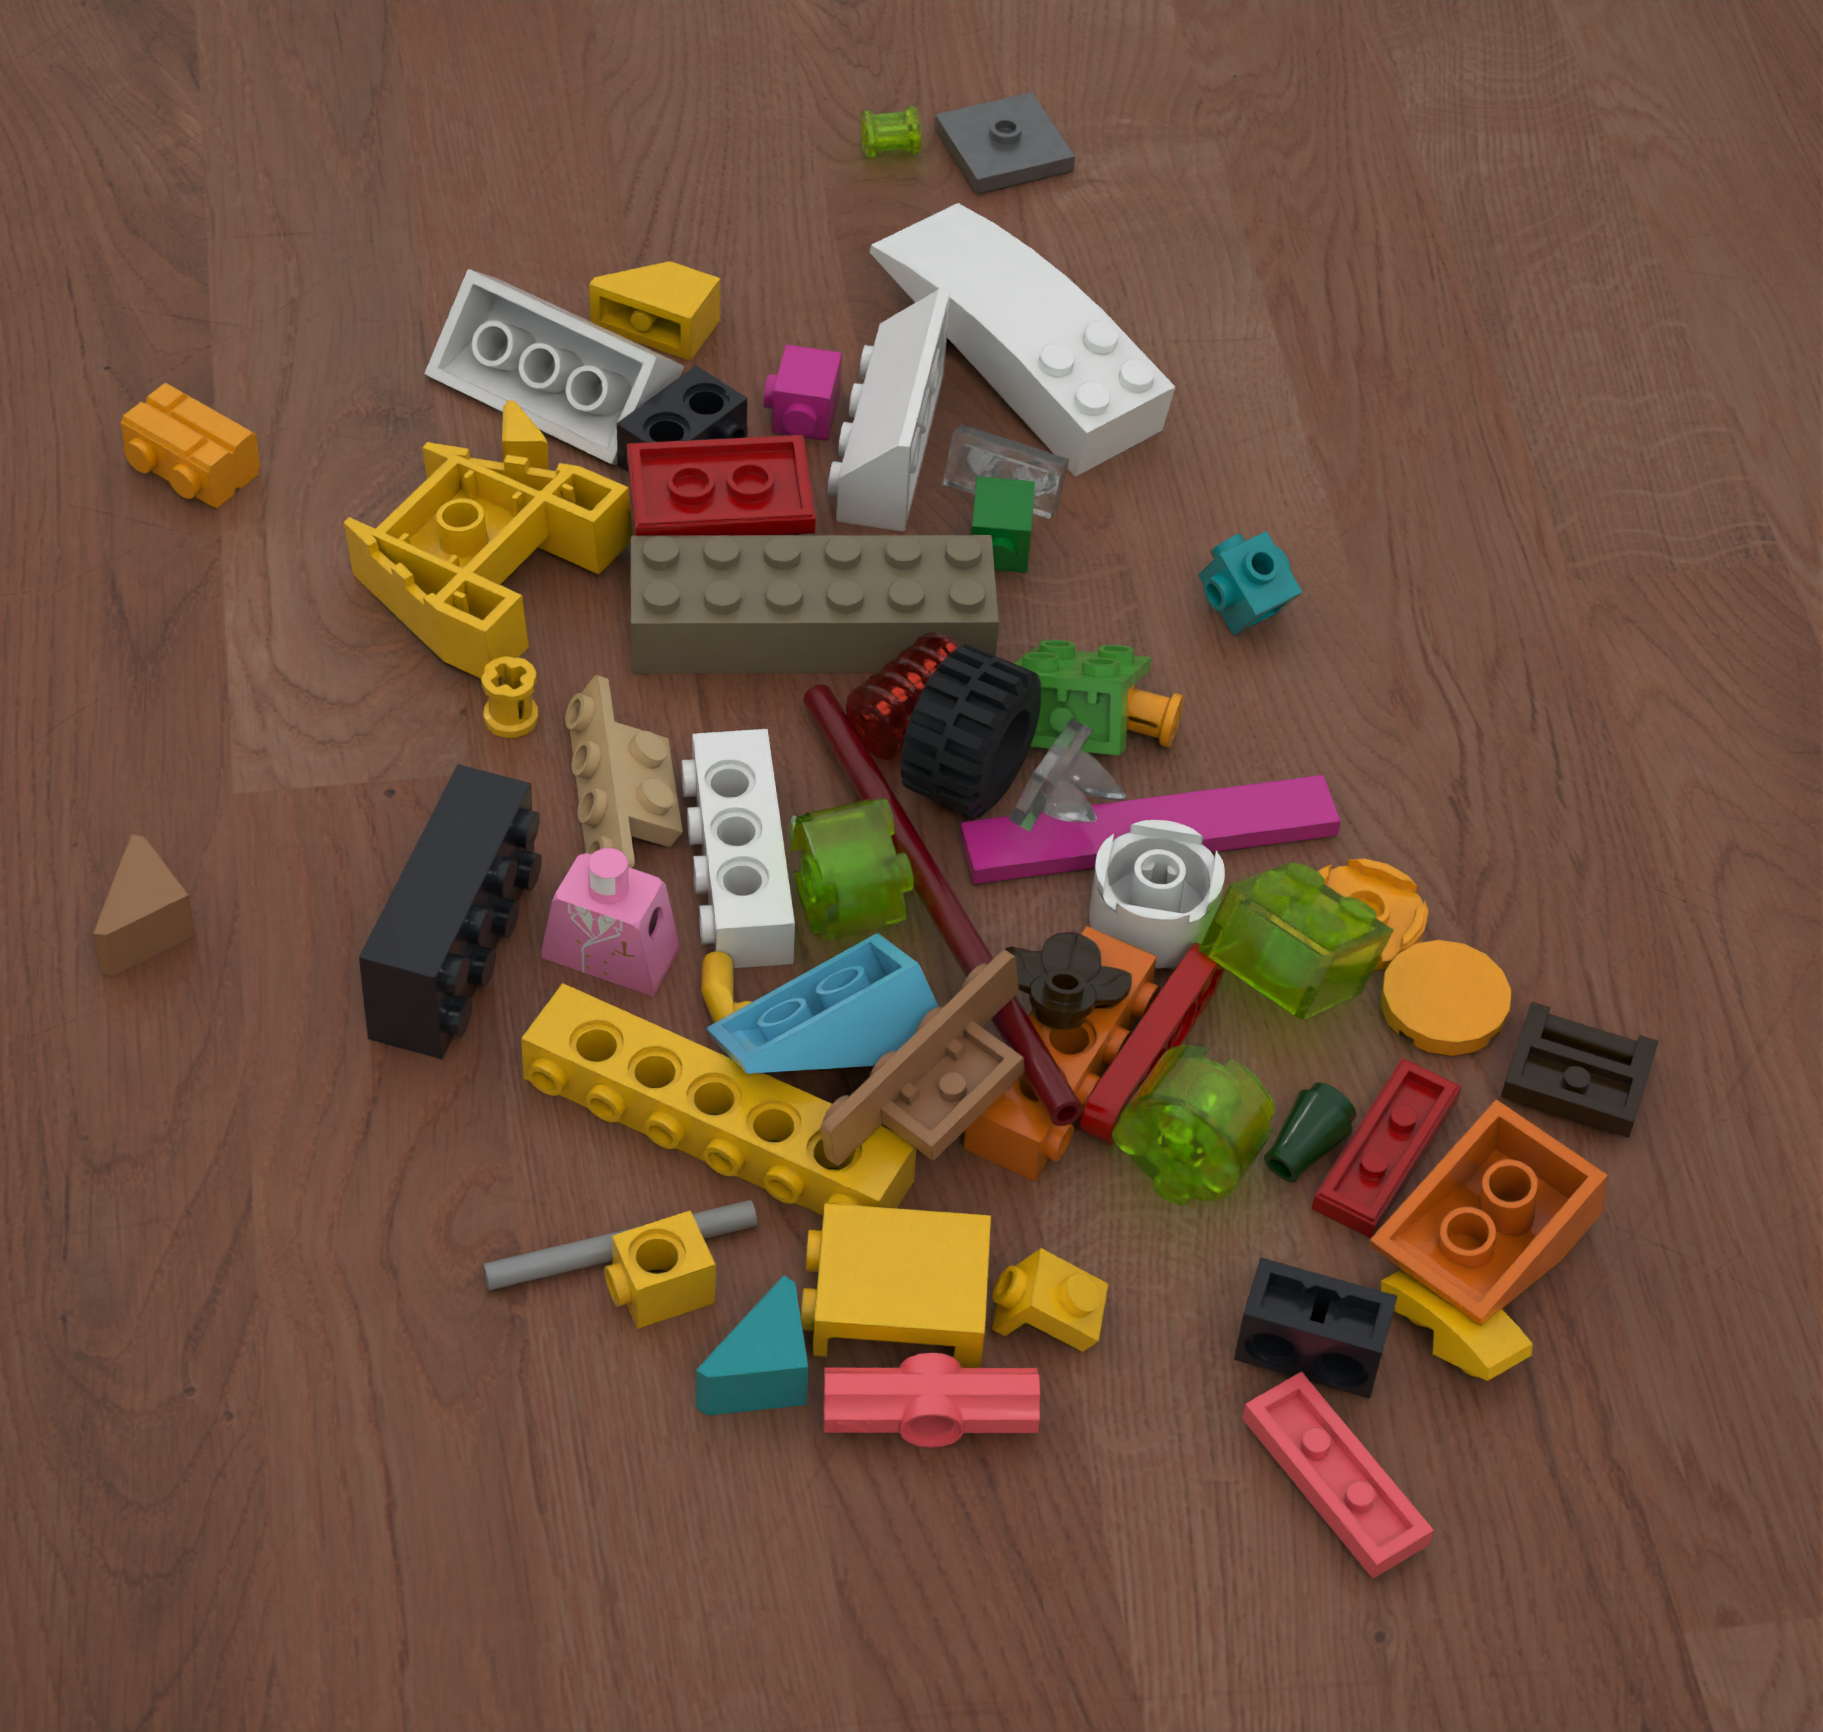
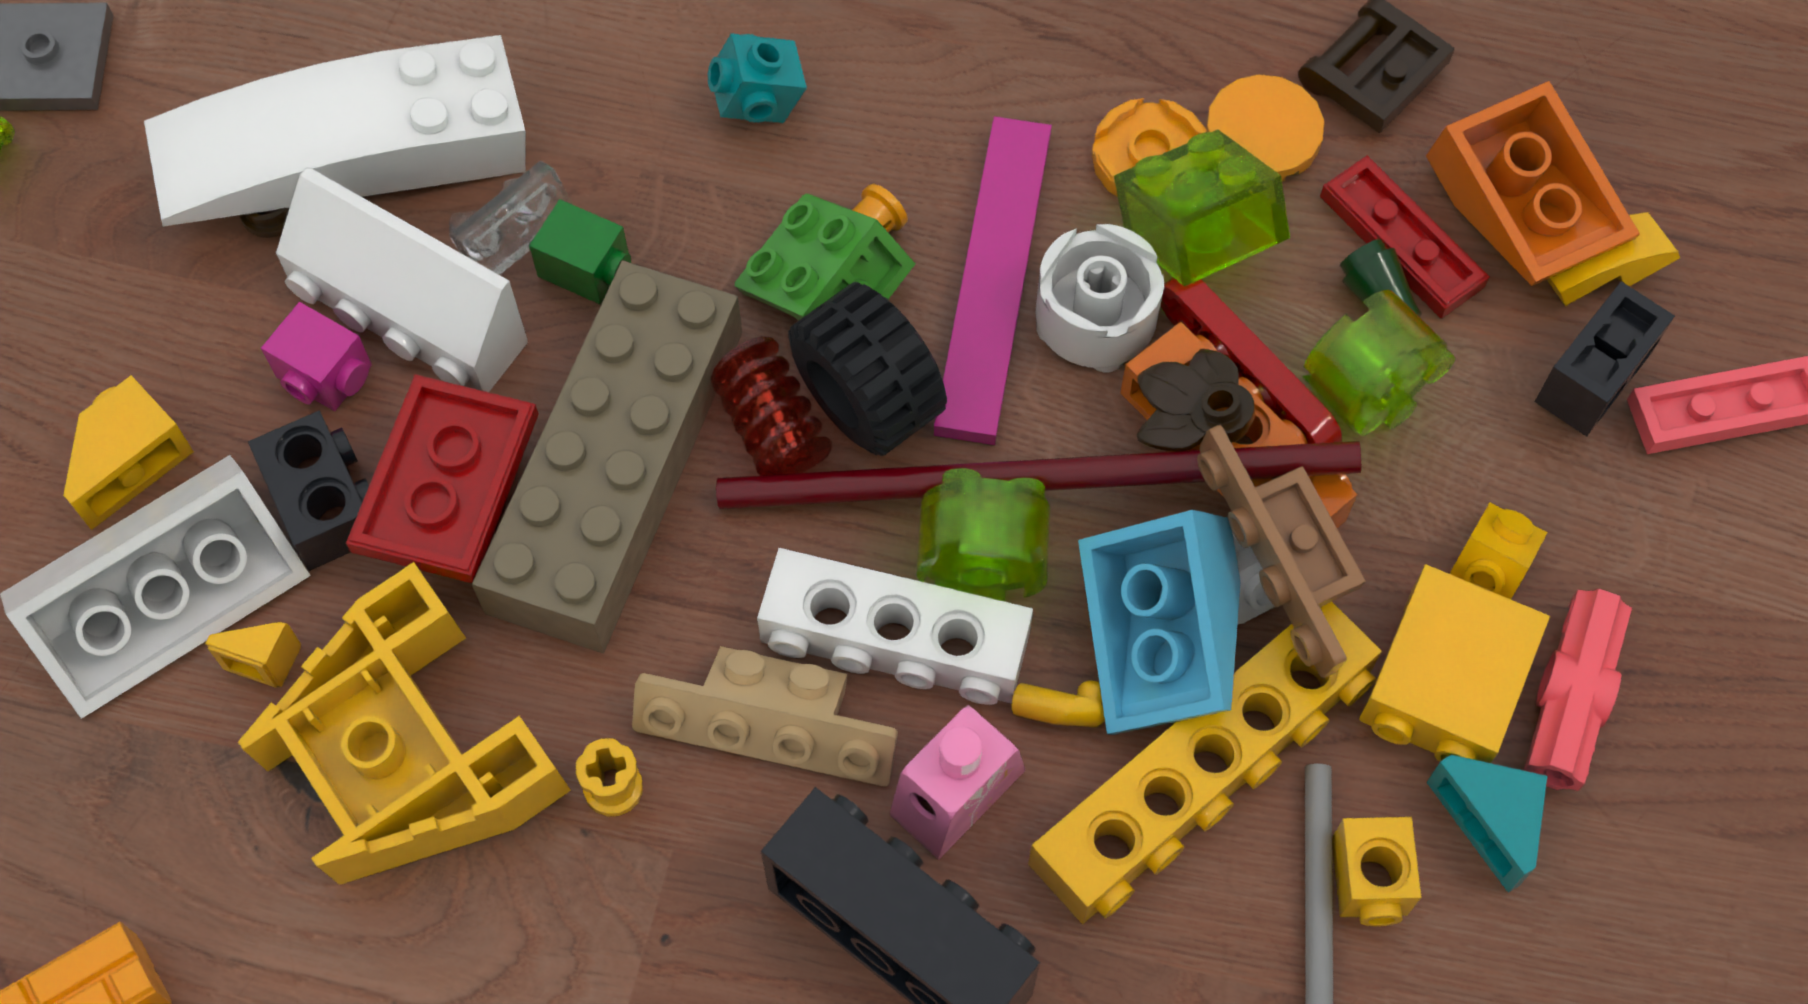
camera: 65 degrees left, 15 degrees up
clear tile [1008,717,1126,832] -> none

